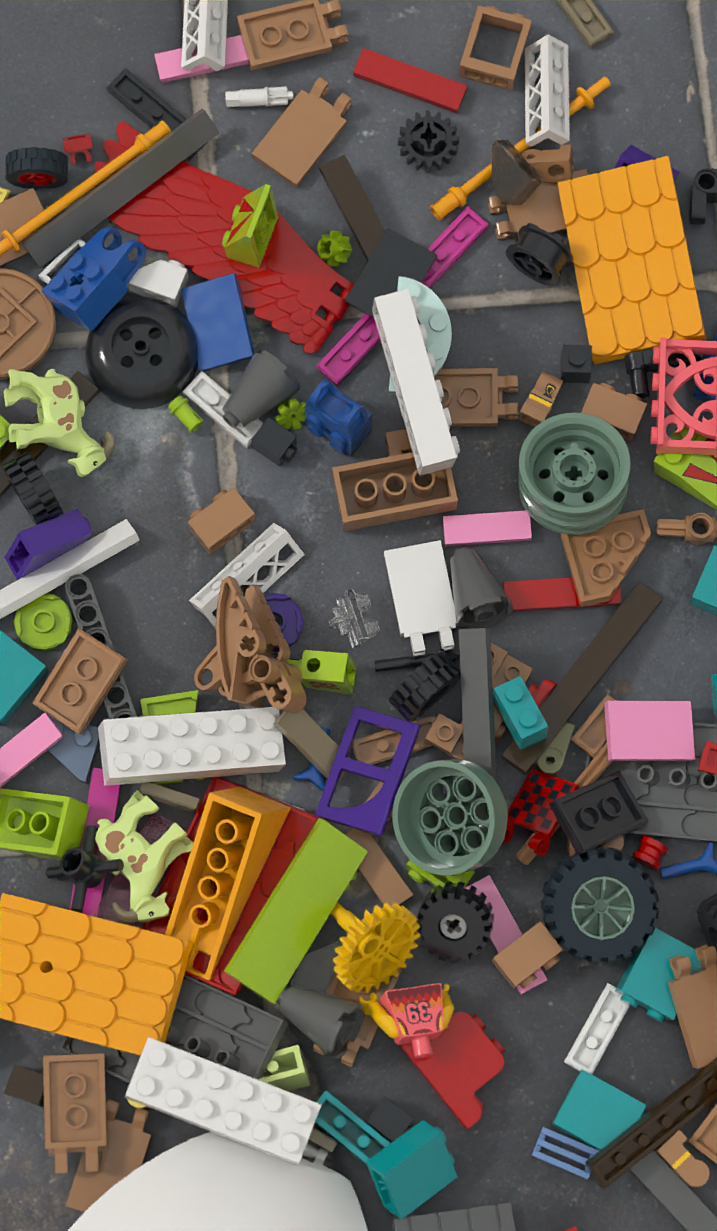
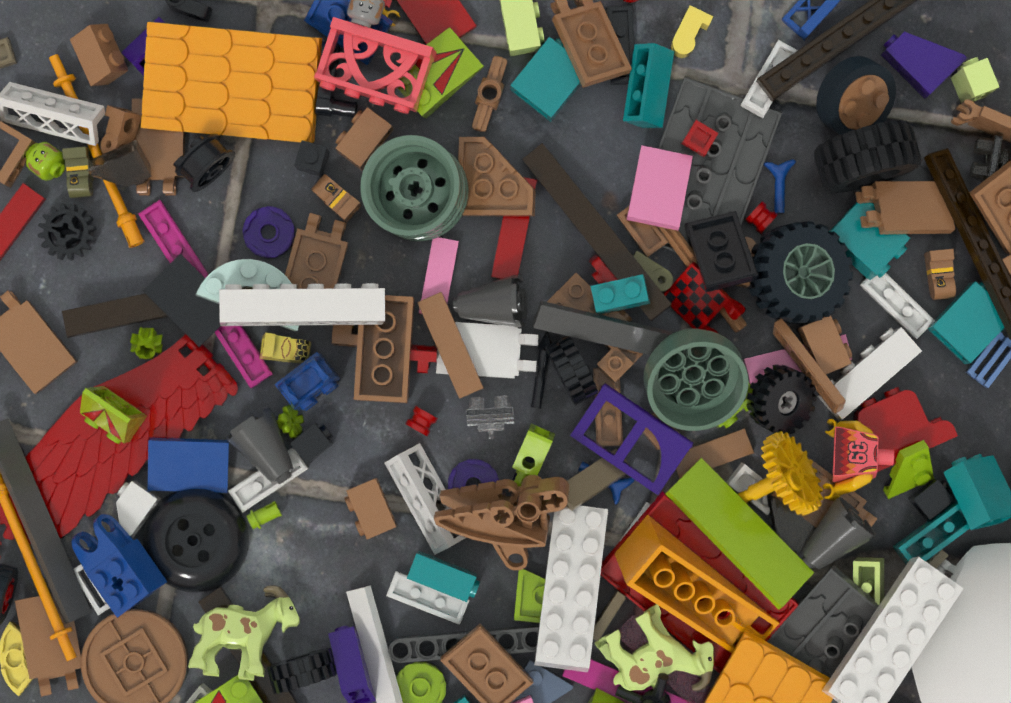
camera: 75 degrees left, 10 degrees up
none -> lime head [26,142,65,181]
none -> olive leg [62,147,94,198]
none -> medium nougat brick [70,24,129,86]
none -> dark purple tile [243,206,295,258]
none -> light yellow leg [259,332,311,364]
none -> white tile [386,571,470,625]
none -> red wheel [405,406,438,437]
none -> teal brick [407,551,480,602]
none -> red tile [410,344,438,373]
none -> medium nougat tile [417,292,484,399]
none -> white slope [726,462,770,516]
none -> medium nougat tile [773,319,846,414]
none -> white brick [818,327,922,420]
none -> lime wing [883,440,934,499]
none -> medium nougat leg [924,249,956,300]

